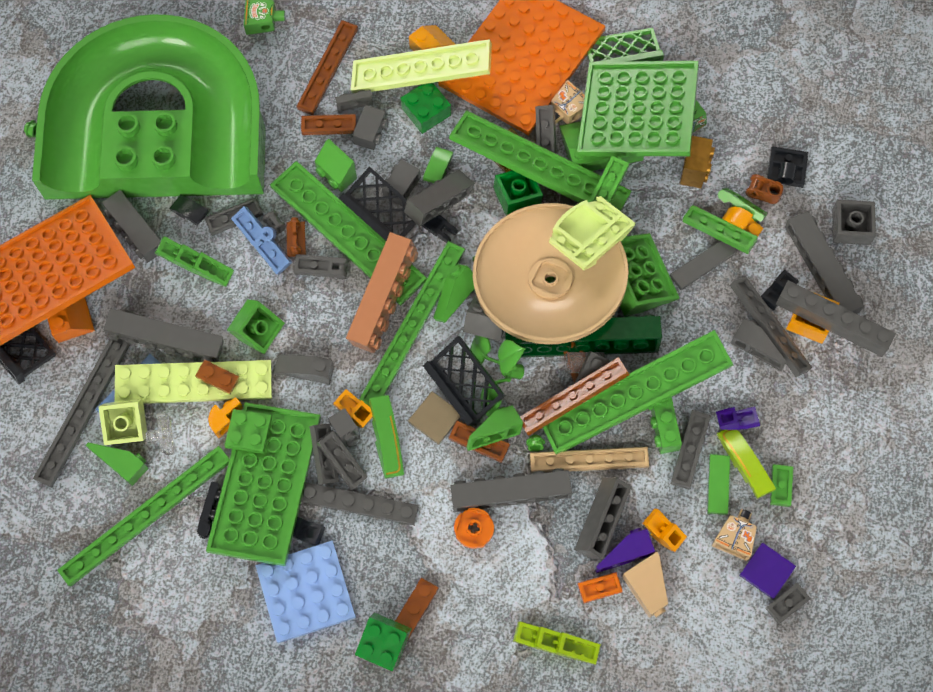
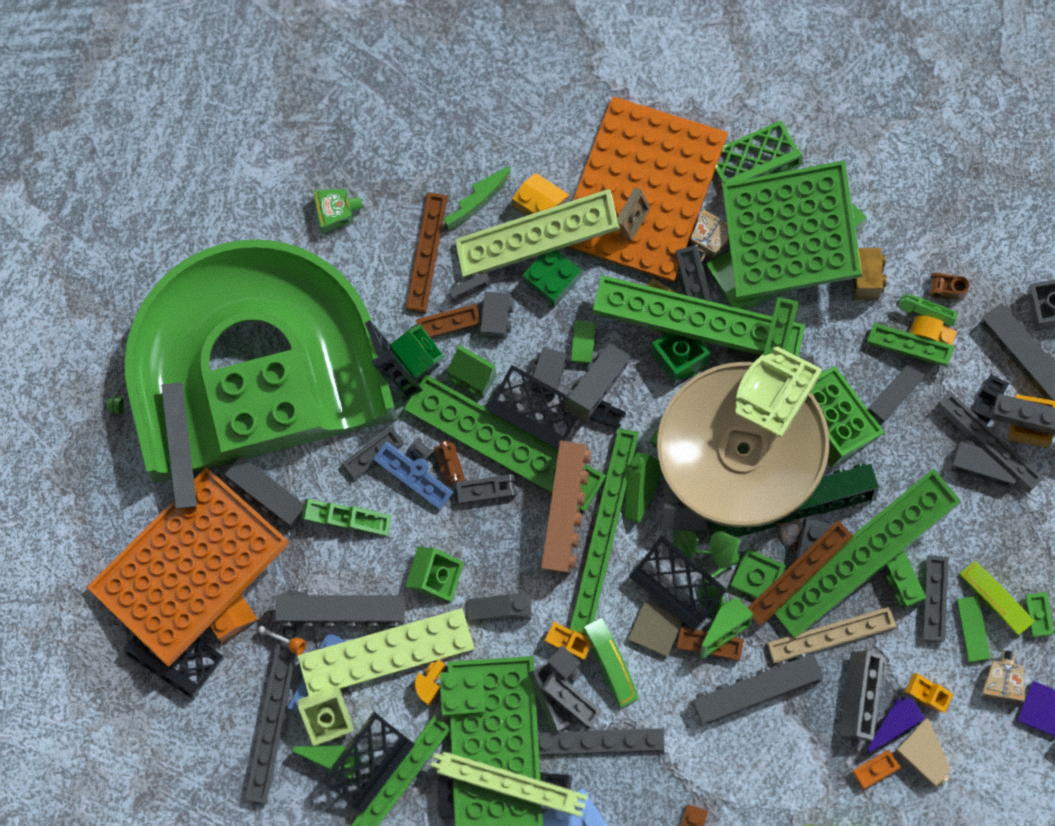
camera: 10 degrees left, 5 degrees up
black slope [169,194,209,226] -> none
dark orange plate [195,359,239,395] -> none
orange plate [454,508,494,549] -> none
bright green plate [526,435,545,452] -> none
dark purple slope [716,406,760,430] -> none
black plate [767,146,808,188] -> none
none -> dark grey tile [160,383,197,509]
none -> orange hinge [258,626,306,656]
none -> black fence [321,712,415,814]
none -> black fence [365,320,423,400]
none -> green brick [390,324,445,378]
none -> yellowish green hinge [429,752,588,817]
none -> bright green slope [444,166,511,231]
none -> dark tan tile [617,187,650,242]
none -> bright green tile [730,548,786,599]

